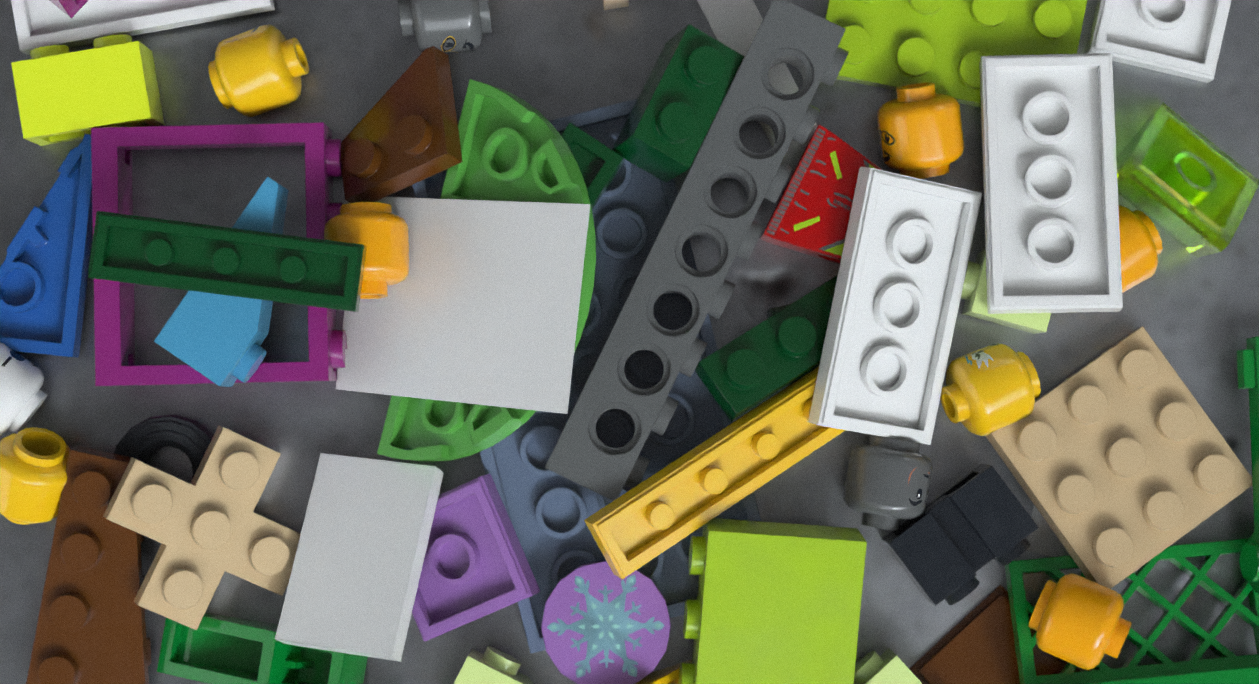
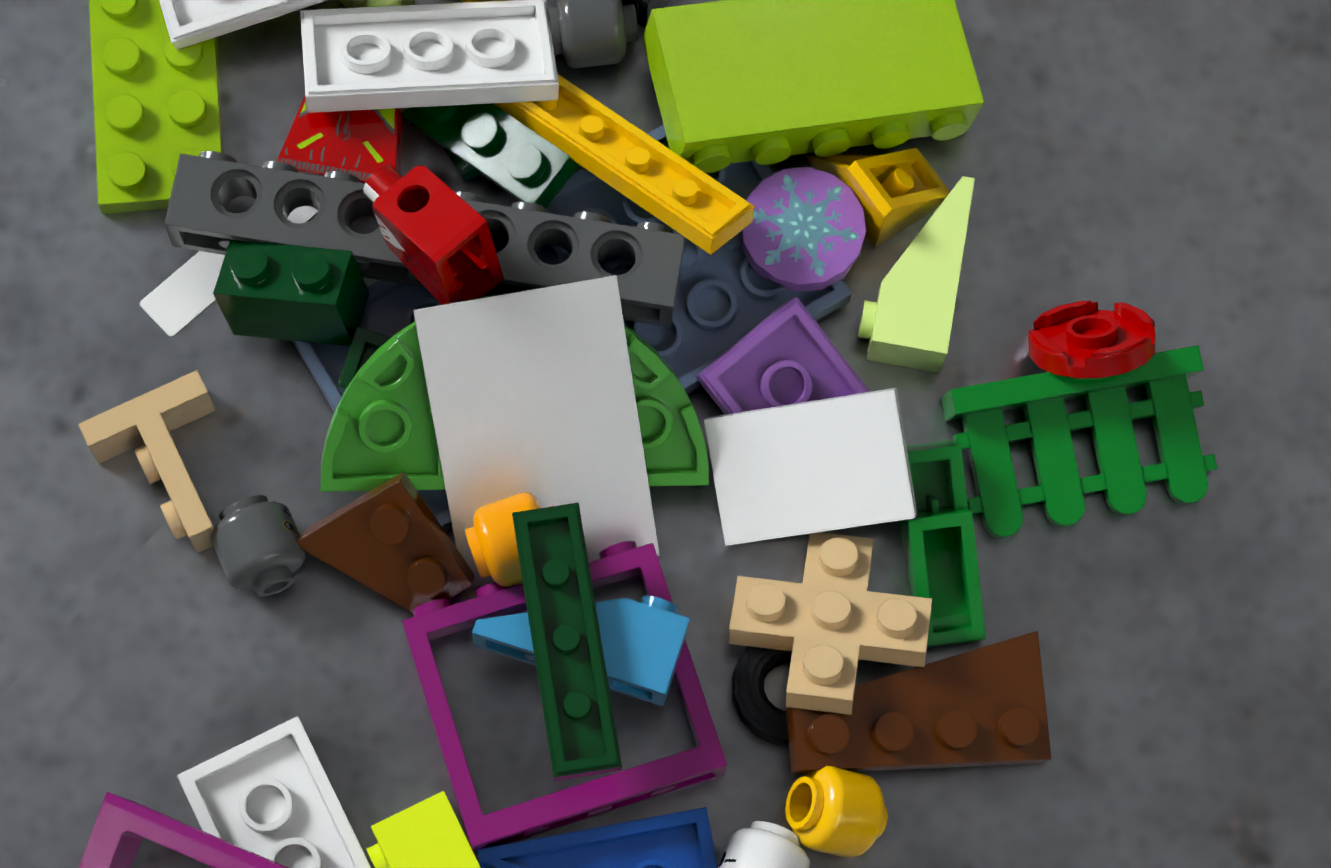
camera: 110 degrees left, 15 degrees down
yellow head [208,24,309,117] -> none
light orange head [877,82,964,179] -> none
none -> red torso [363,165,504,305]

